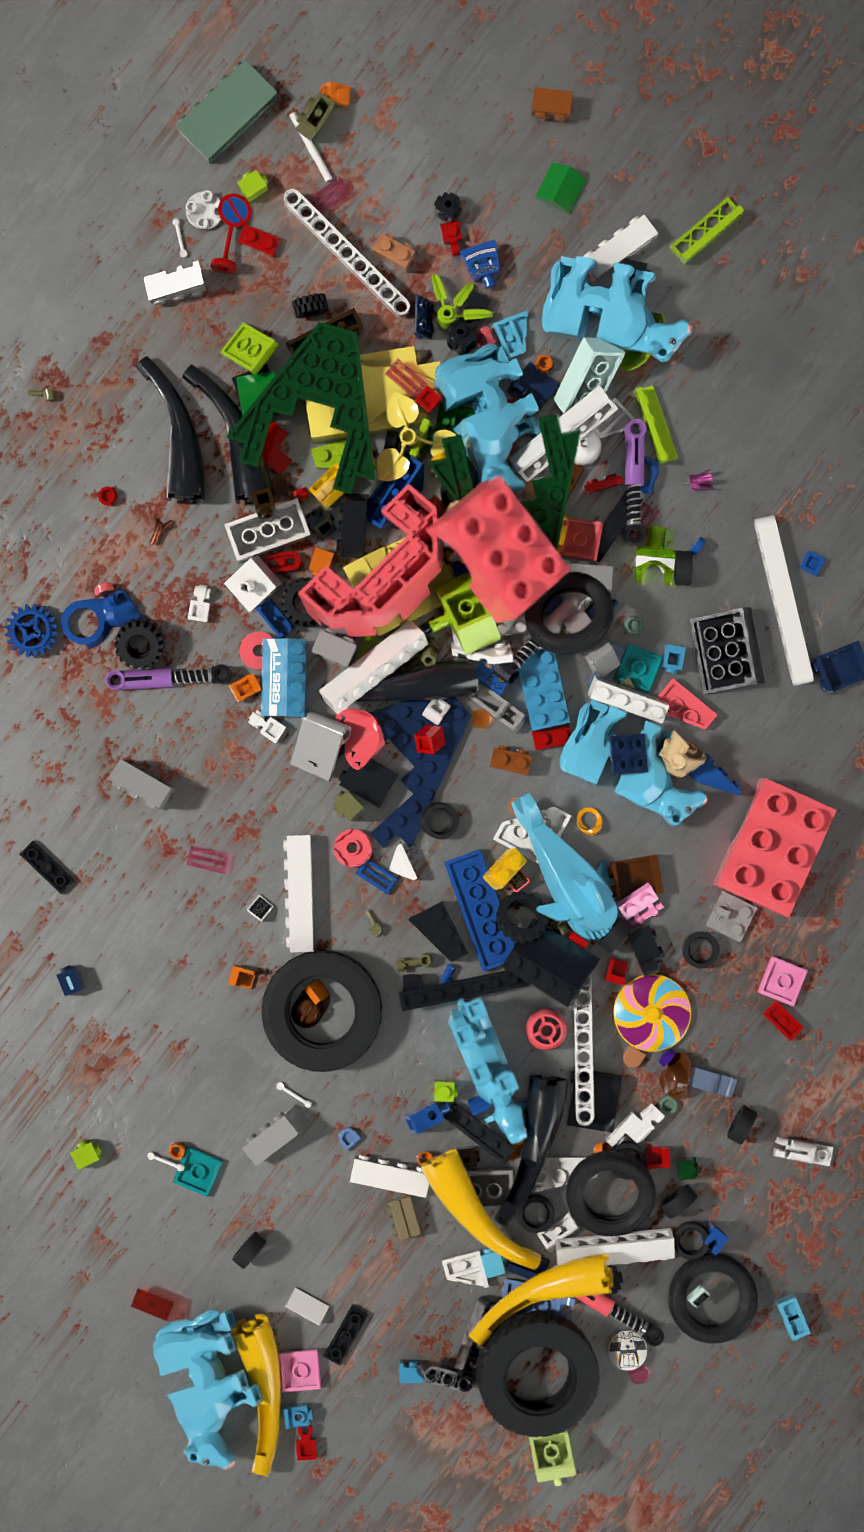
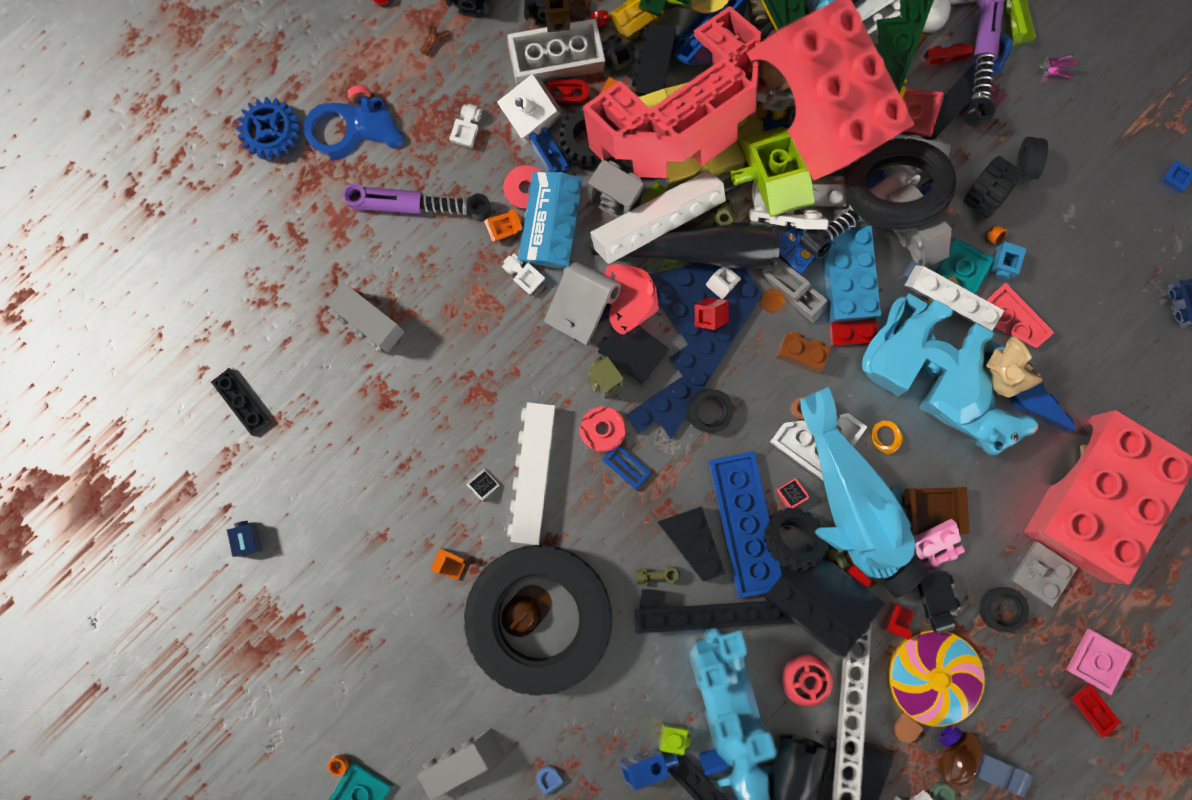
camera: 10 degrees right, 5 degrees down
lime brick [70,1139,102,1170] -> none
black tyre [114,617,165,670] -> none
white hinge [147,1152,185,1171] -> none
clear pink tile [186,846,229,874] -> none
white hinge [277,1082,312,1108] -> none
orange tile [304,979,330,1005] -> none
olive hand [366,909,383,937] -> none
white slope [389,844,418,880] -> none
blue arm [440,964,456,983] -> none
yellow brick [482,847,527,890] -> none
dark blue hinge [609,733,648,775] -> none
sand green tile [624,616,643,635] -> none
clear neon green connector [635,526,676,586] -> none
blue tile [688,536,706,556] -> none
black slope [690,607,765,695] -> none
white beam [754,515,813,686] -> none
none -> black tyre [963,155,1023,219]
none -> orange hinge [986,225,1007,245]

